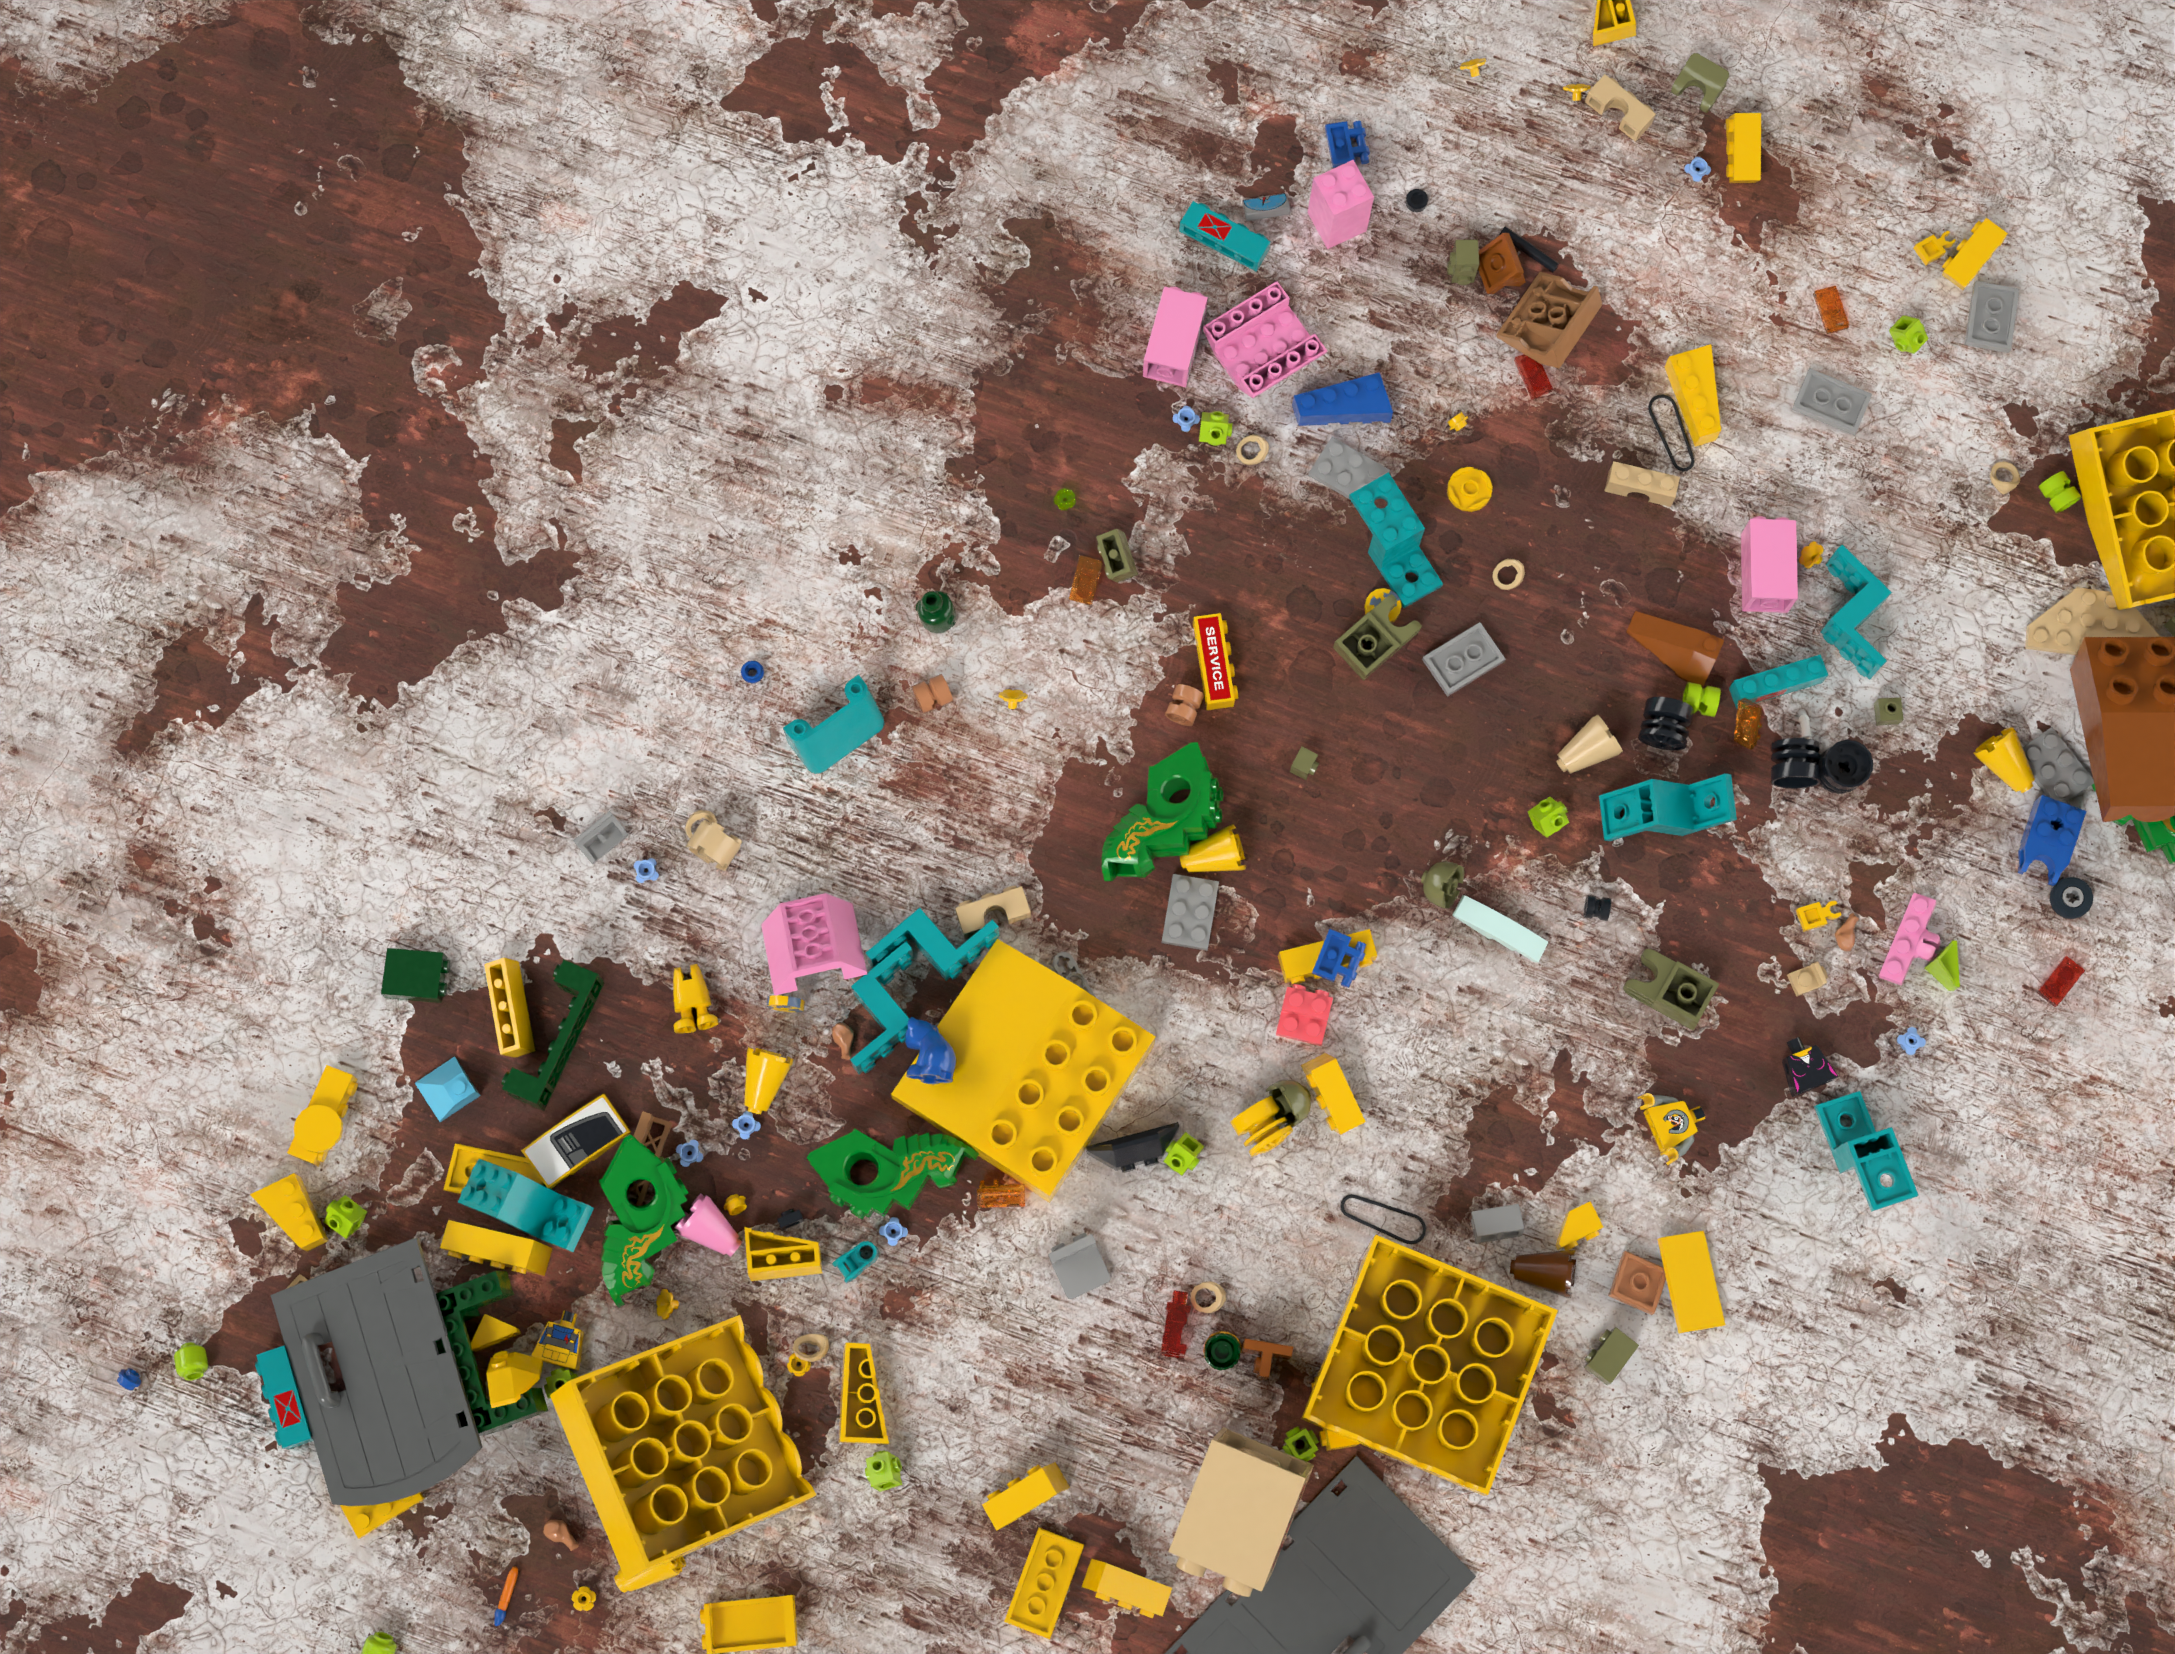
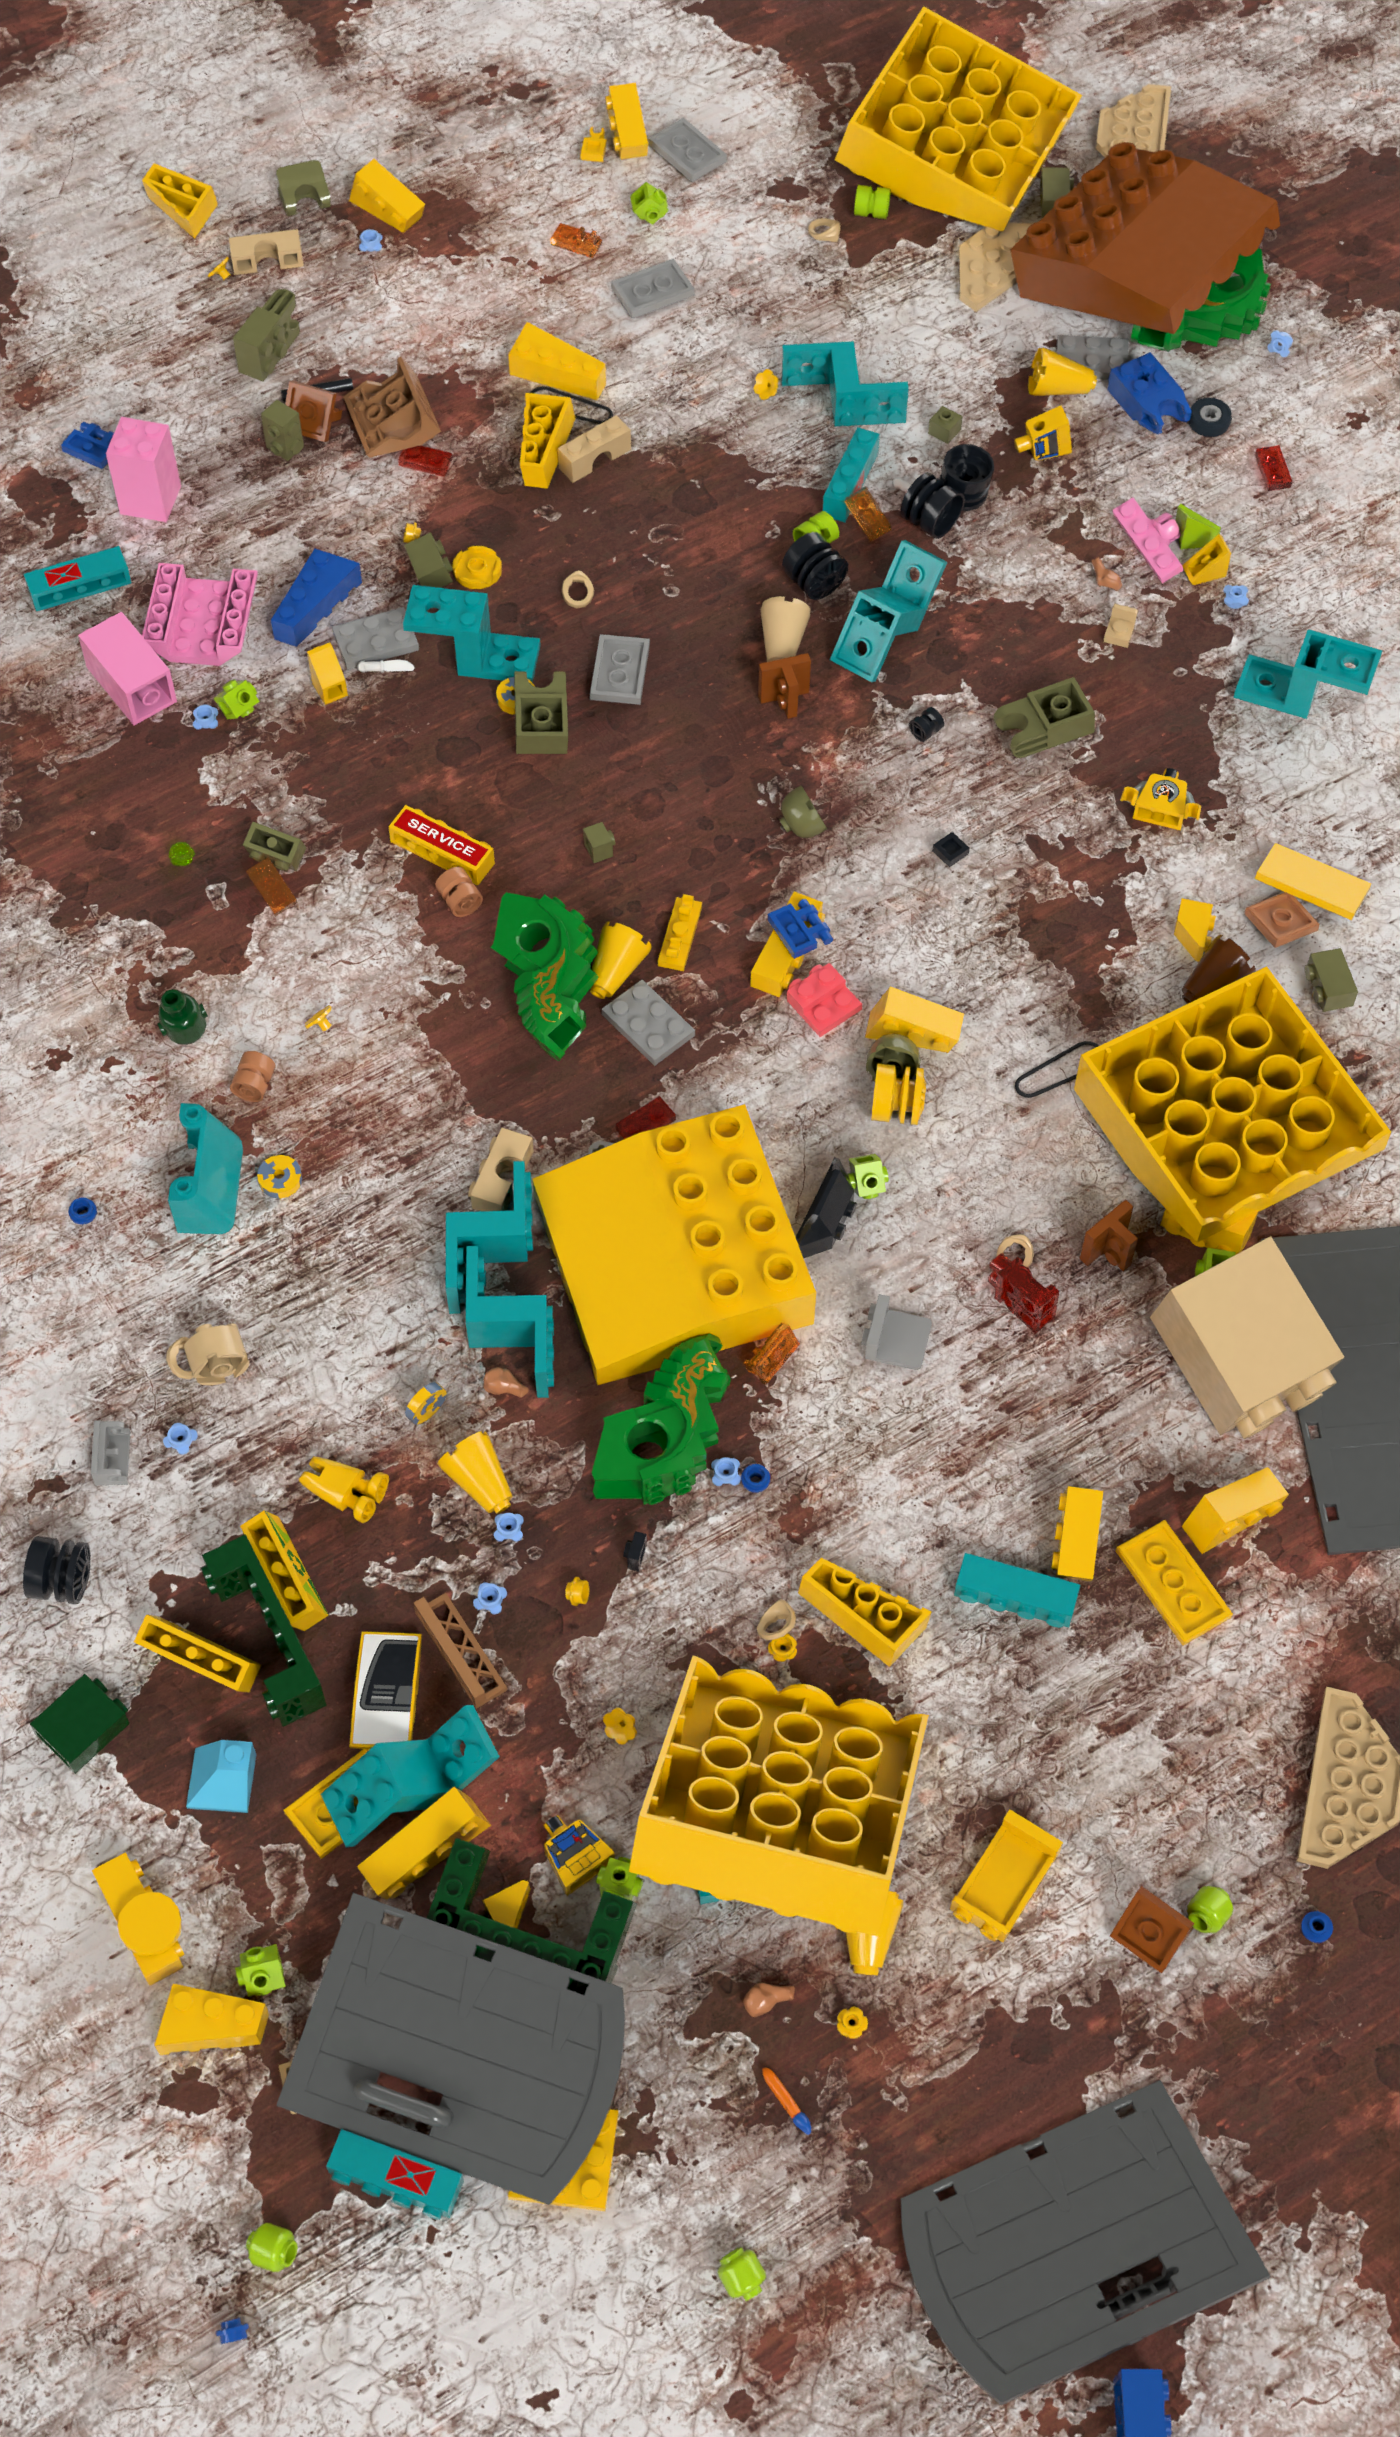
camera: 50 degrees left, 15 degrees down
yellow wedge [486,1351,543,1408] -> none
green animal [599,1134,689,1308] -> none
bright pink cone [674,1193,742,1257] -> none
yellow wedge [744,1227,823,1281] -> none
bright pink slope [761,893,867,996] -> none
teal piece [832,1241,879,1283] -> none
lime brick [865,1450,902,1492] -> none
blue animal [905,1017,956,1084] -> none
dark green hair [1203,1331,1242,1371] -> none
tan piece [1236,435,1269,465] -> none
slope [1242,193,1290,221] -> none
black tile [1405,189,1428,212] -> none
light aqua slope [1452,895,1548,962] -> none
yellow plant [1460,58,1486,77] -> none
light grey hinge [1471,1204,1524,1244] -> none
lime brick [1528,796,1569,838] -> none
dark orange wedge [1626,611,1724,688] -> none
bright pink brick [1741,516,1798,613] -> none
black torso [1782,1037,1838,1097] -> none
yellow plate [1796,901,1841,932] -> none
none -> black wheel [23,1536,91,1605]
none -> olive brick [233,289,300,382]
none -> yellow brick [240,1510,329,1631]
none -> yellow piece [257,1155,302,1199]
none -> yellow slope [307,642,348,705]
none -> white piece [357,659,415,673]
none -> olive brick [404,532,453,588]
none -> yellow wedge [520,393,575,489]
none -> clear red plate [616,1096,676,1139]
none -> yellow plate [658,894,702,971]
none -> blue plate [741,1464,770,1493]
none -> dark orange bracket [758,653,811,719]
none -> black plate [932,831,970,867]
none -> teal brick [954,1553,1080,1628]
none -> yellow torso [1014,405,1072,461]
none -> yellow slope [1182,534,1231,585]

